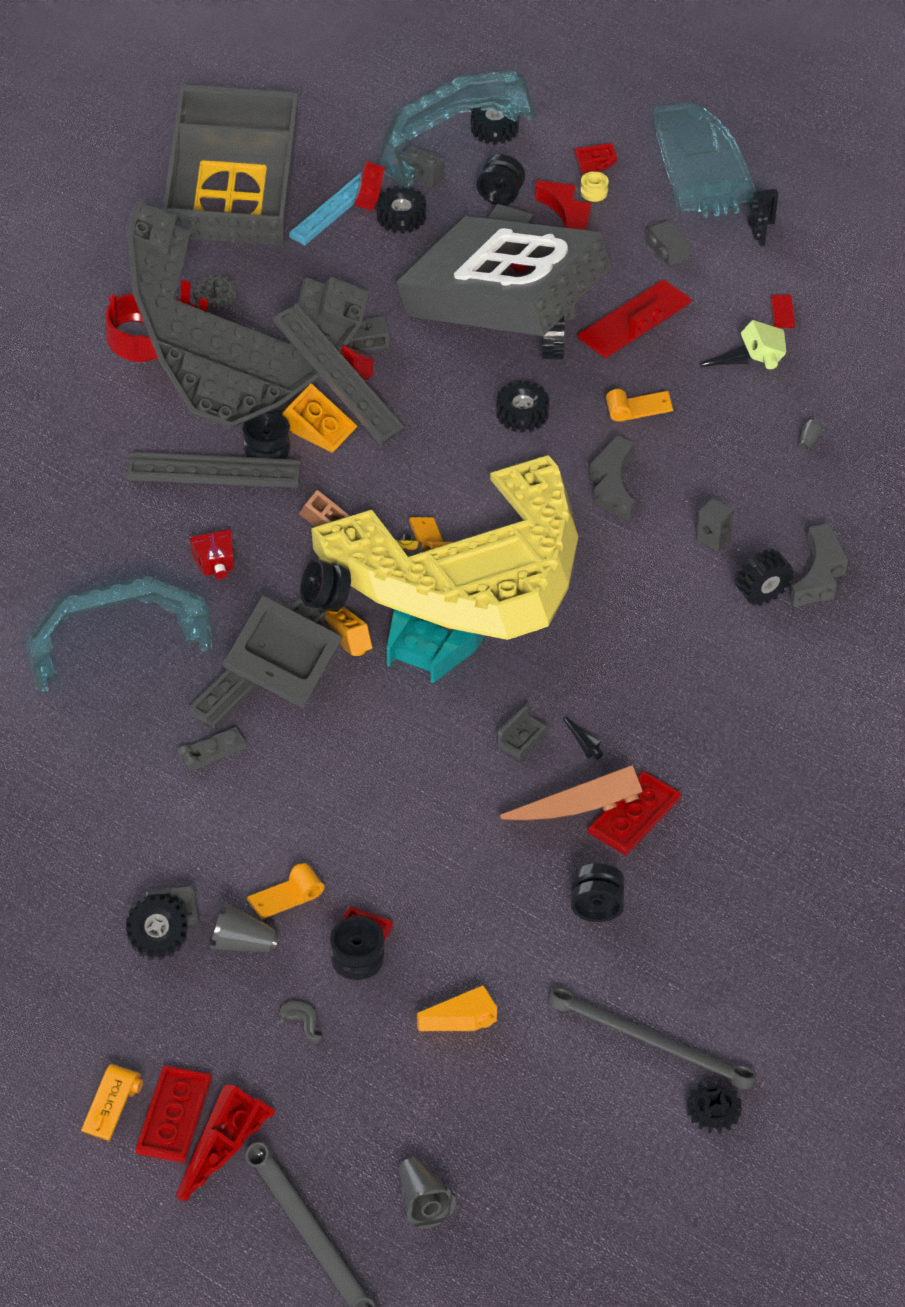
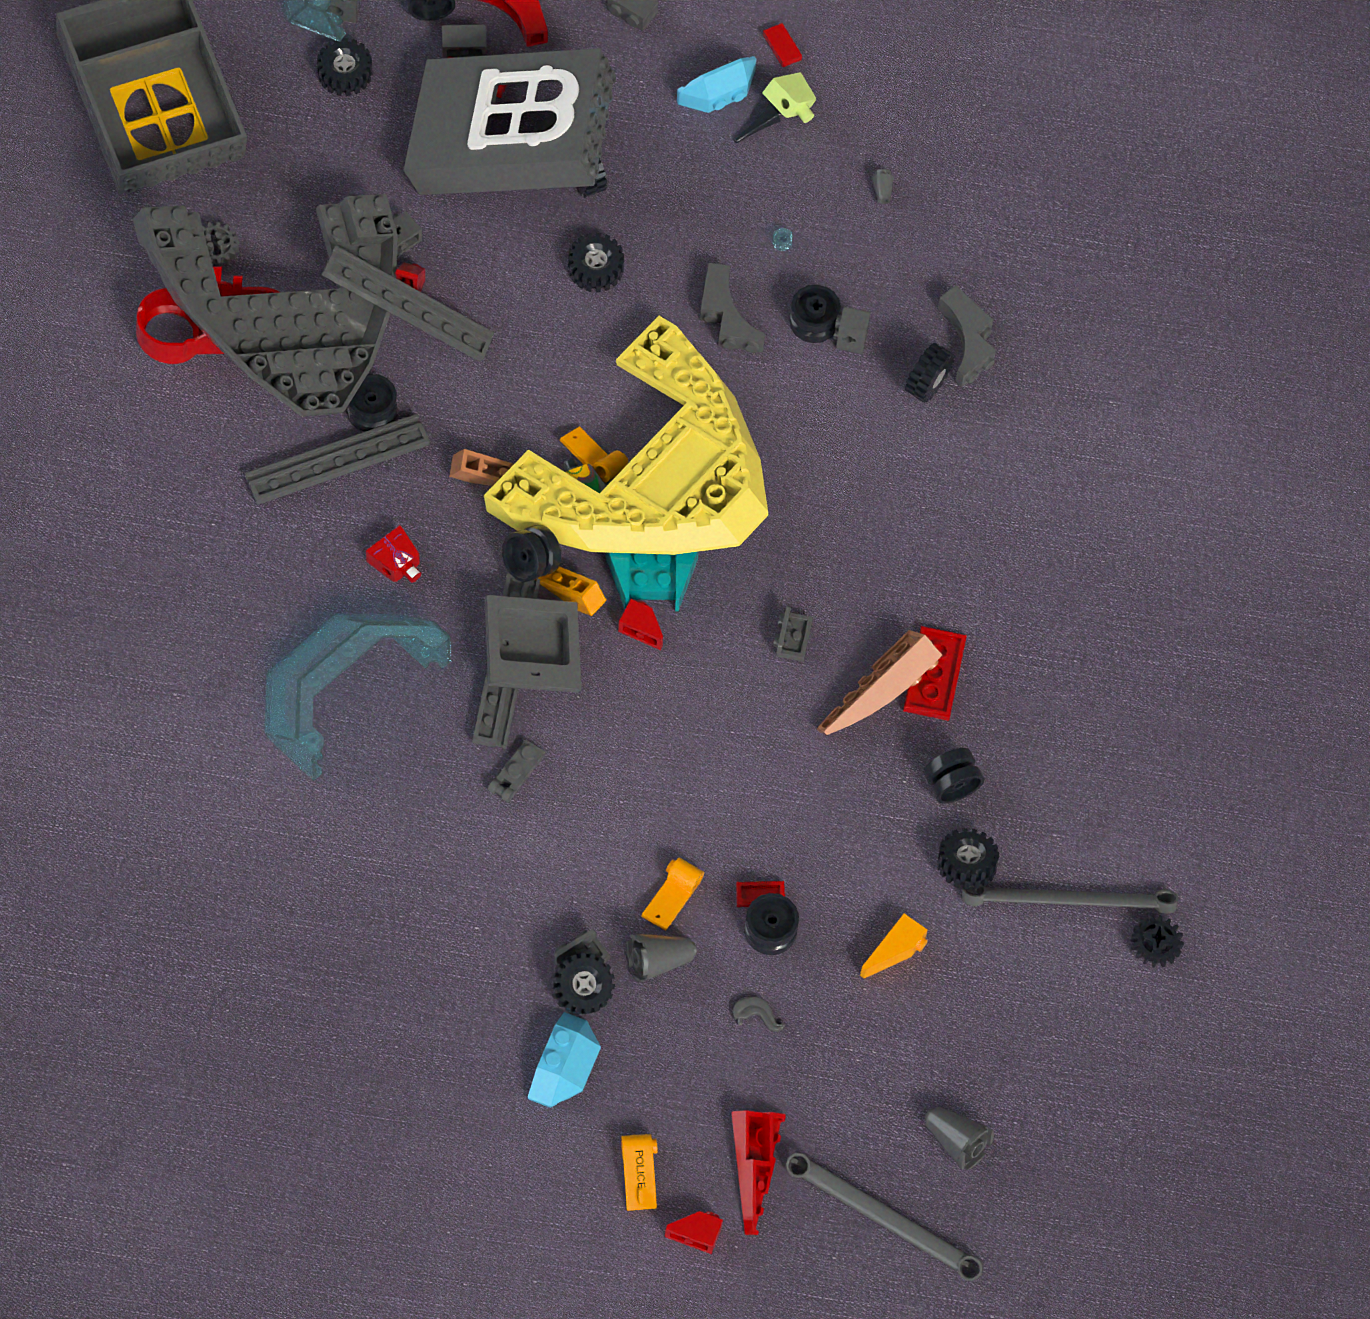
camera: 30 degrees left, 15 degrees up
red tile [135,1065,212,1163] -> none
light orange slope [282,384,357,453] -> none
medium azure tile [289,172,362,245] -> none
red brick [354,161,385,211] -> none
black piece [563,717,603,760] -> none
red bracket [577,280,692,358] -> none
light orange door [606,389,673,422] -> none
none -> medium azure wedge [528,1012,601,1108]
none -> red slope [618,599,663,650]
none -> red slope [665,1211,723,1255]
none -> medium azure wedge [677,56,757,113]
none -> clear light blue bush [772,228,793,251]
none -> black wheel [789,285,841,343]
none -> black wheel [937,828,999,890]

